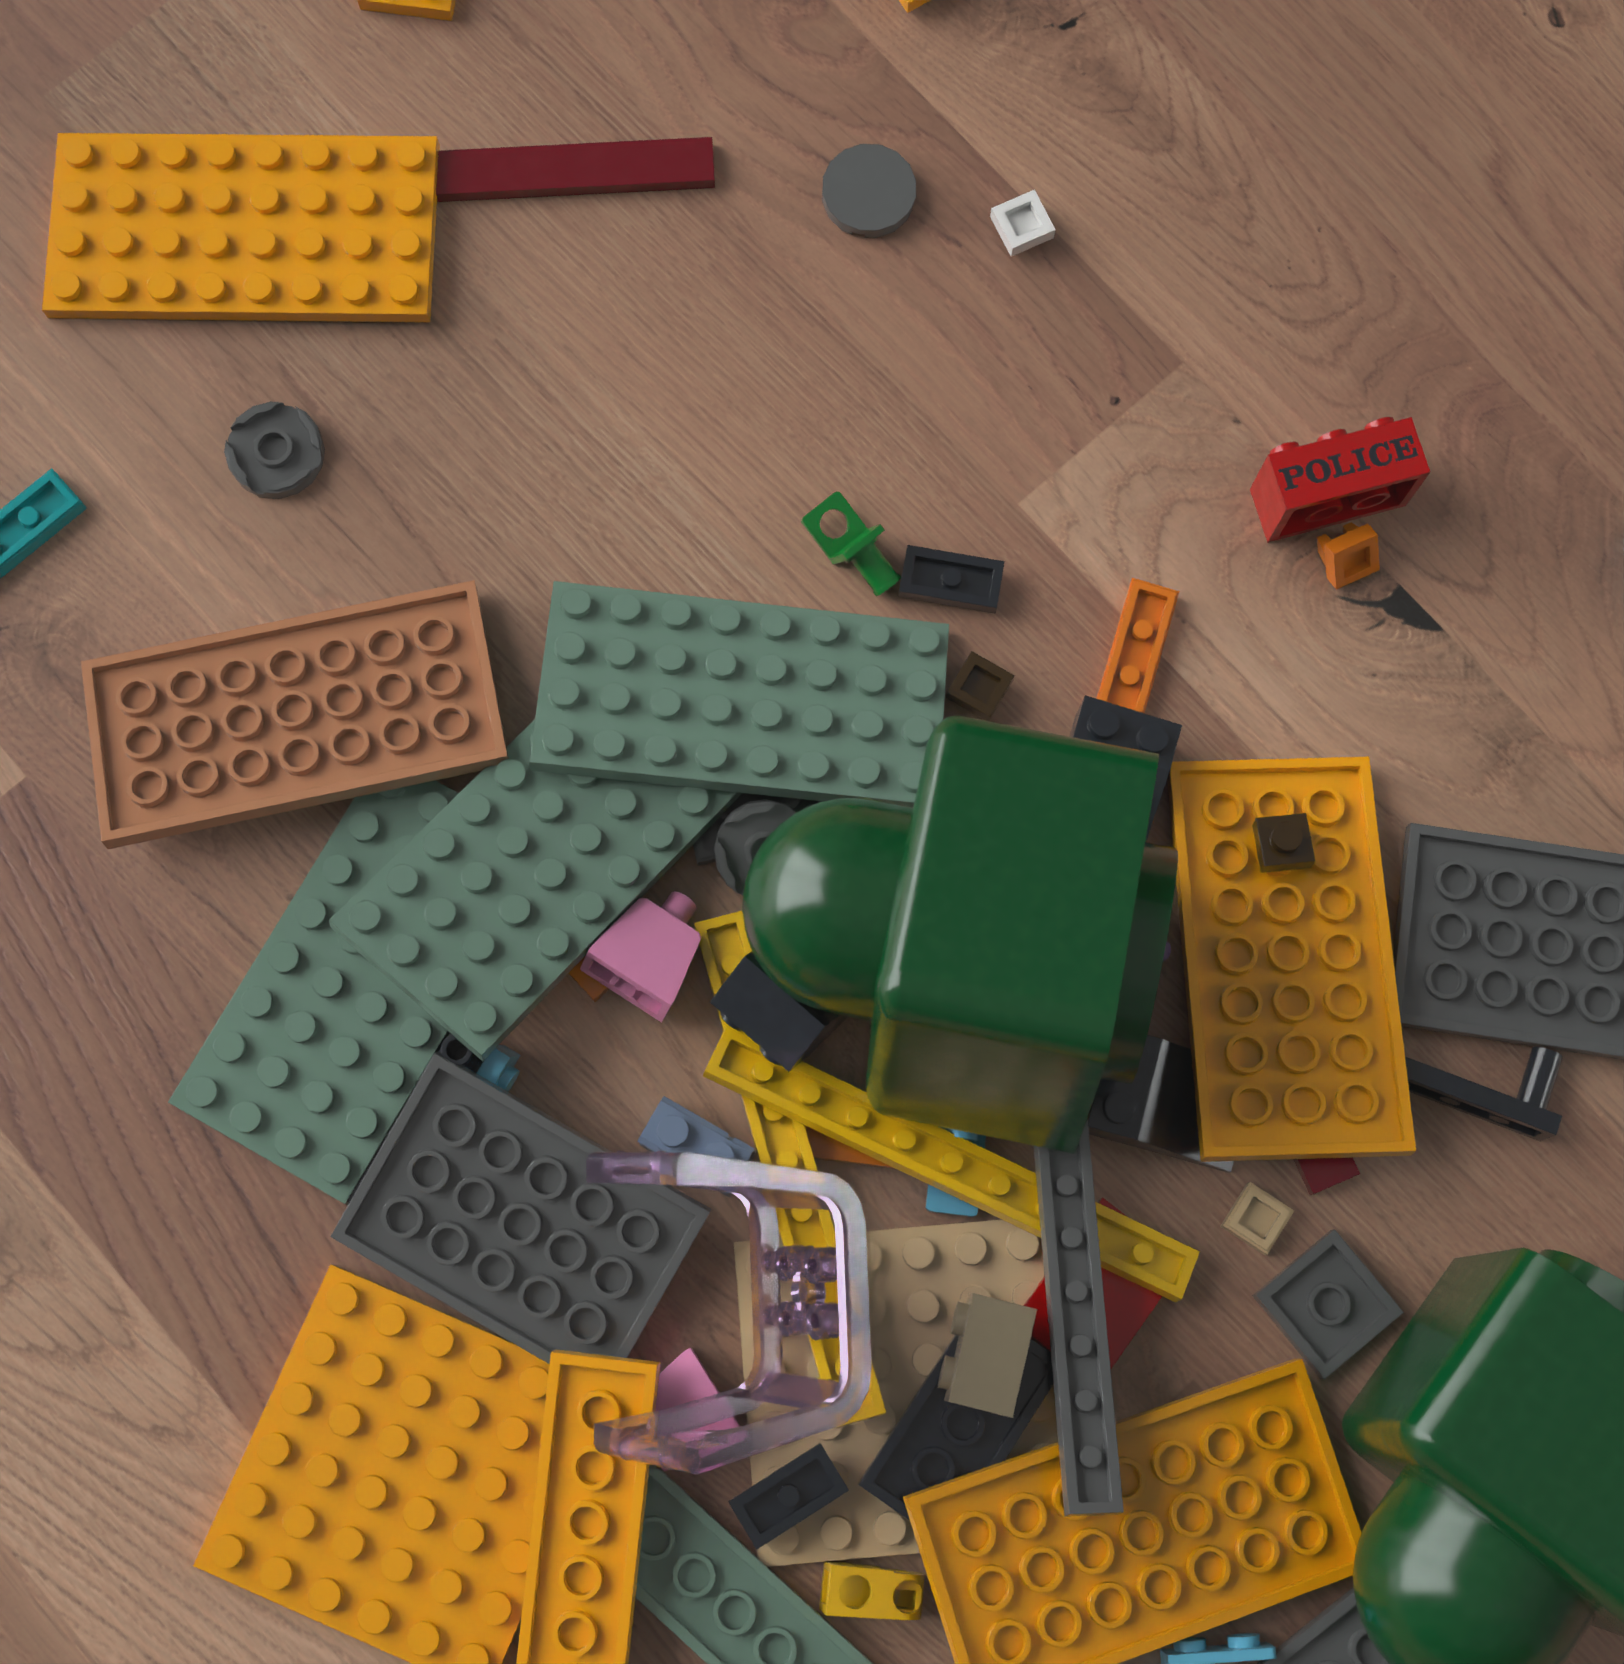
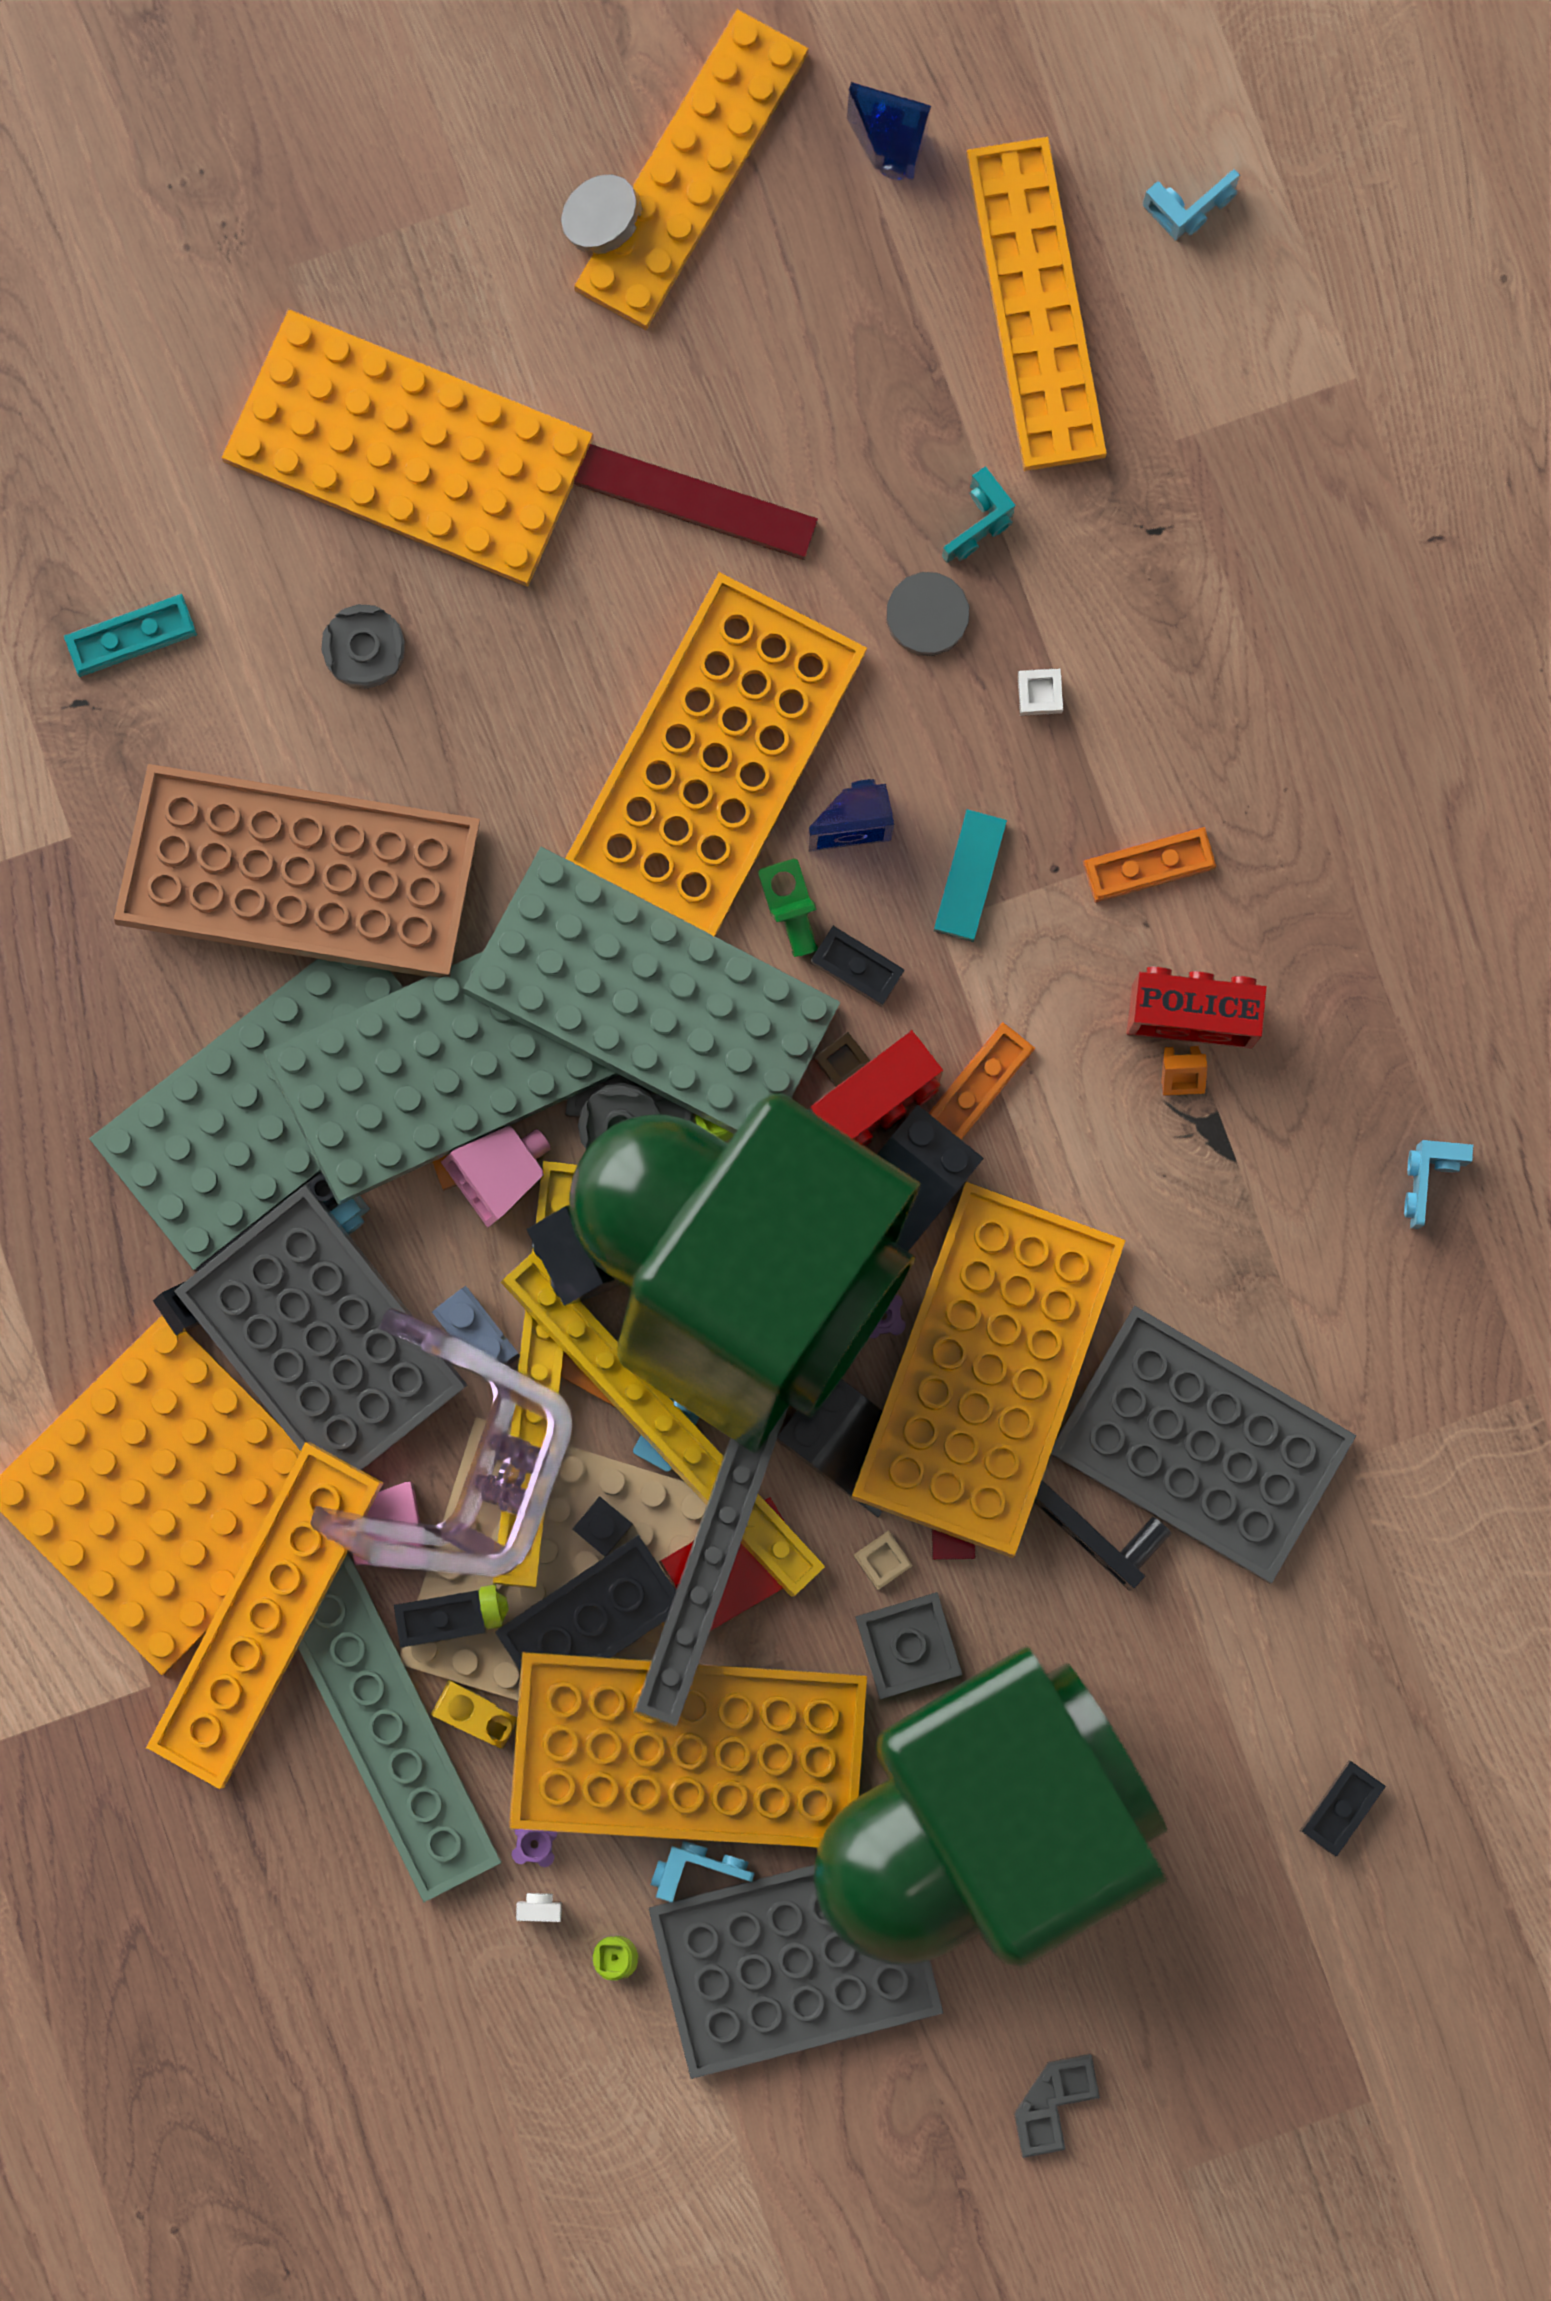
camera: 20 degrees right, 5 degrees up
dark tan brick [938,1293,1037,1418] -> none
dark brown plate [1252,813,1315,873] -> none
none -> black plate [153,1281,200,1336]
none -> lime tile [479,1584,509,1629]
none -> light orange piece [565,572,867,937]
none -> black plate [572,1496,633,1557]
none -> clear blue slope [807,779,894,852]
none -> red brick [810,1030,943,1147]
none -> teal tile [933,809,1007,942]
none -> teal bracket [942,466,1016,563]
none -> orange tile [1083,827,1217,903]

